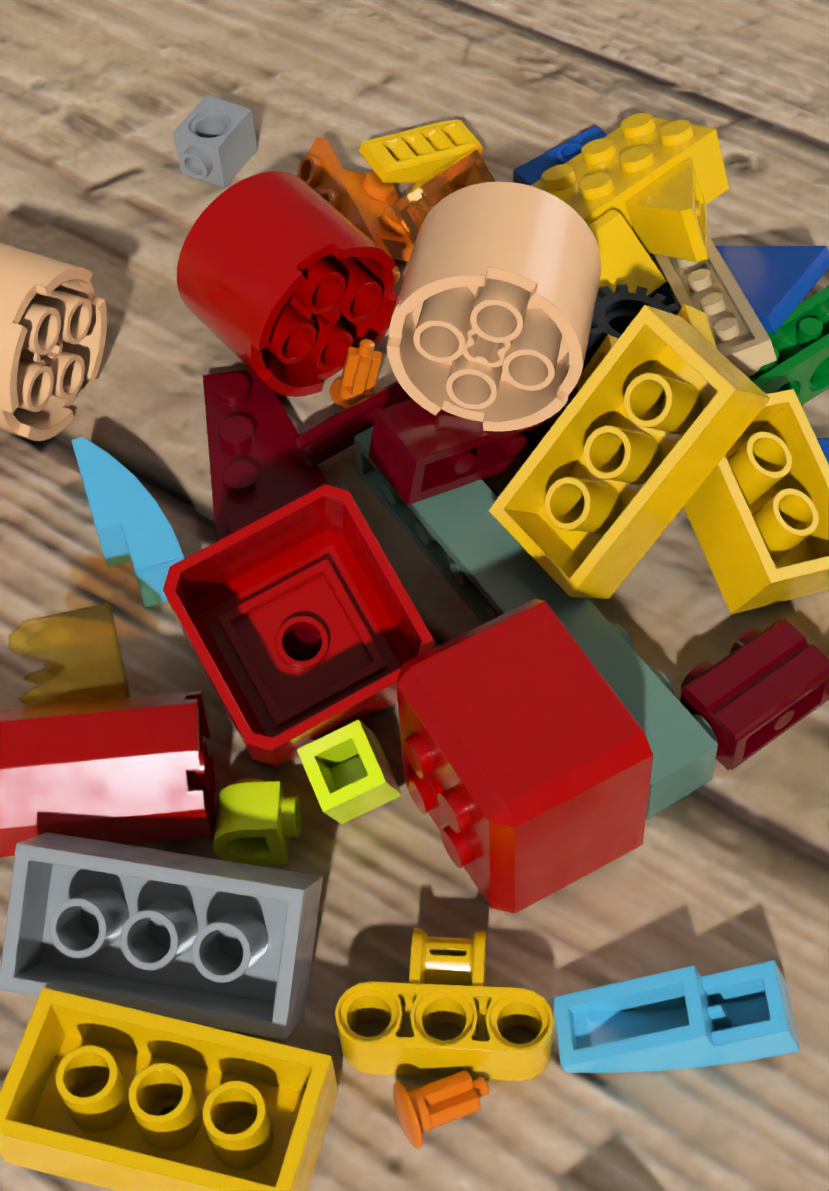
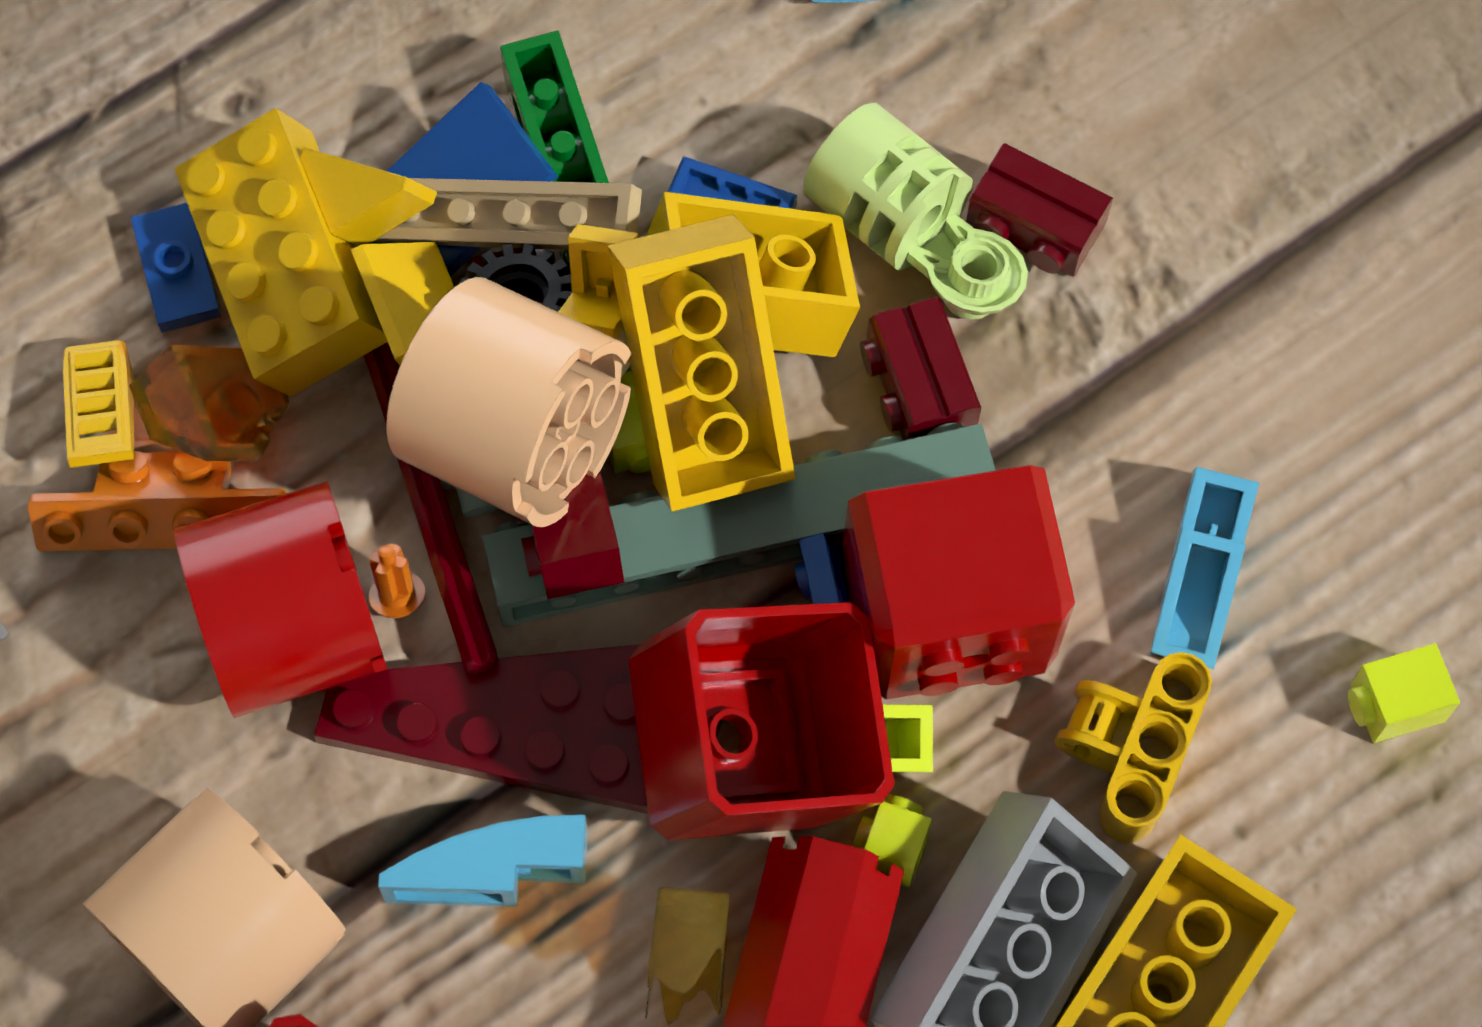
camera: 75 degrees left, 15 degrees up
orange piece [393,1070,489,1149] -> none

